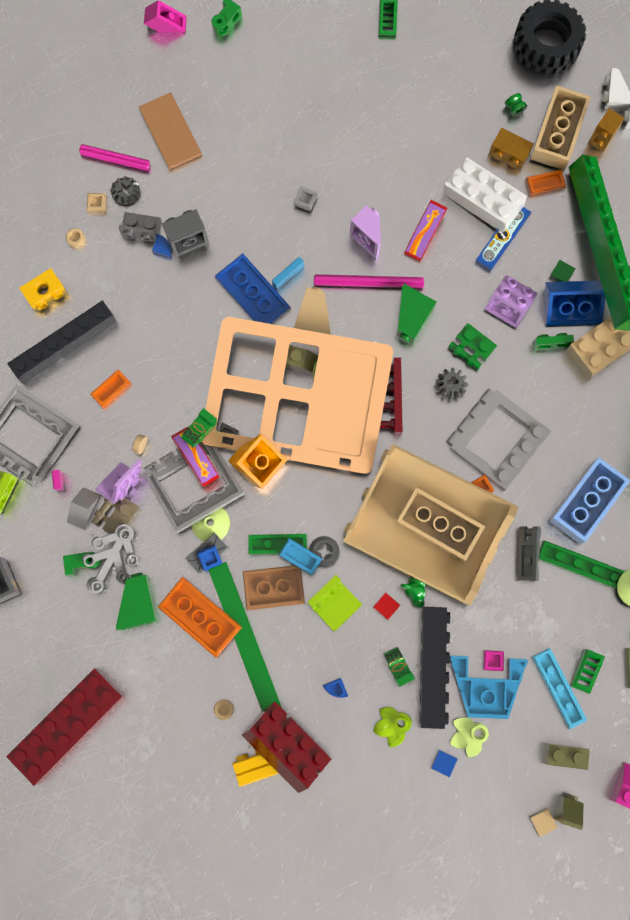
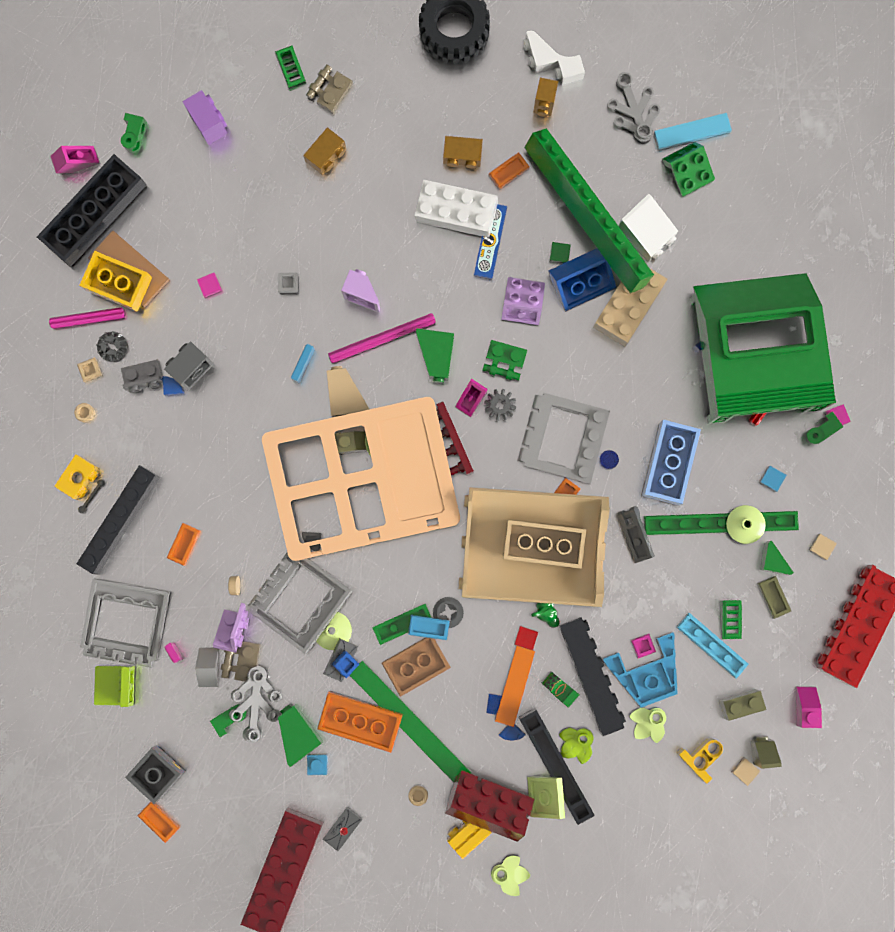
camera: 20 degrees left, 5 degrees up
slope [171,427,220,487] -> none
green leg [181,408,217,448] -> none
blue tile [215,253,291,324] -> none
light orange slope [228,434,287,489] -> none
lime bracket [307,575,362,631] -> none
slope [404,200,447,262] -> none
blue tile [431,750,458,777] -> none
green wheel [505,93,527,116] -> none
tan brick [530,85,591,171] -> none
green plate [532,333,574,350] -> none
none -> black brick [37,154,146,267]
none -> dark grey hinge [78,479,105,513]
none -> yellow brick [79,251,152,312]
none -> medium lavender brick [182,90,227,145]
none -> dark pink tile [197,272,222,298]
none -> pearl gold brick [303,127,346,175]
none -> dark tan plate [306,64,353,114]
none -> dark azure plate [307,754,328,775]
none -> dark grey tile [323,807,362,851]
none -> dark pink slope [455,379,488,417]
none -> clear blue tile [486,693,502,715]
none -> yellowish green plate [491,856,530,896]
none -> orange tile [495,646,535,727]
none -> black arch [518,708,595,825]
none -> yellowish green plate [527,776,565,819]
none -> clear blue tile [599,450,619,470]
none -> yellow tile [676,738,723,784]

